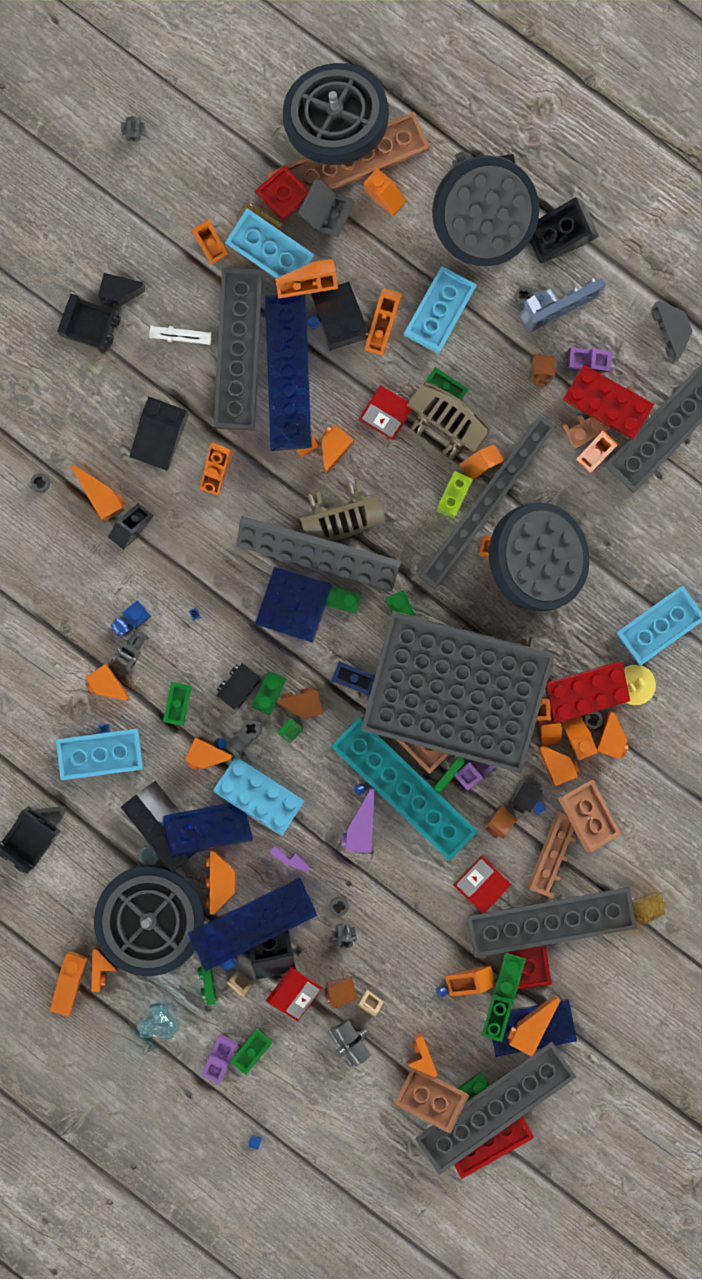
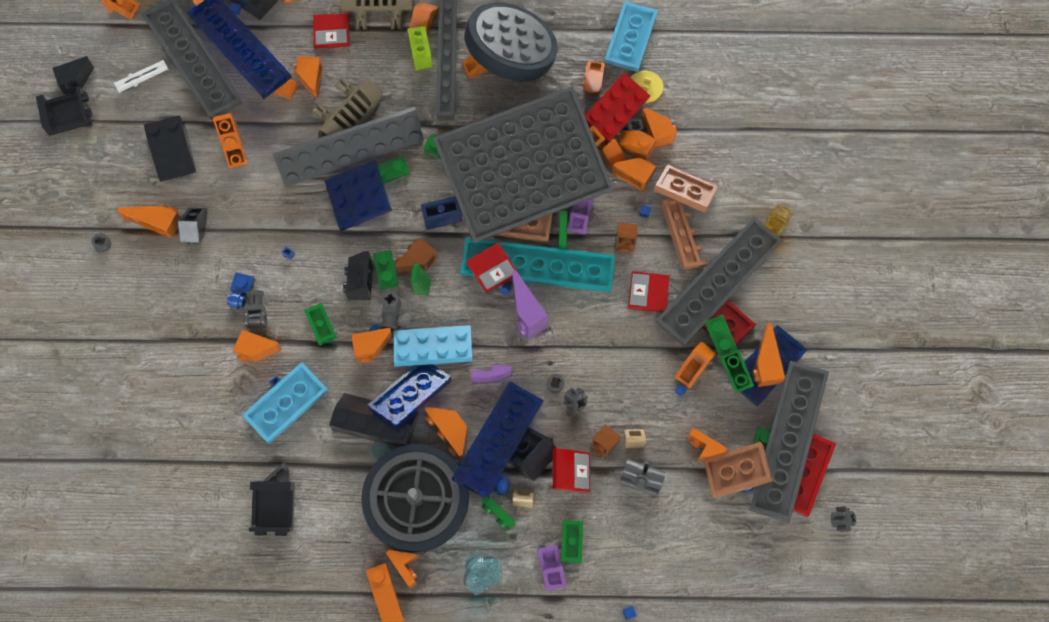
camera: 30 degrees left, 15 degrees down
black slope [509,781,543,814] -> none
none -> red tile [466,243,519,294]
none -> orange slope [583,61,606,95]
none -> dark grey gear [831,506,856,532]

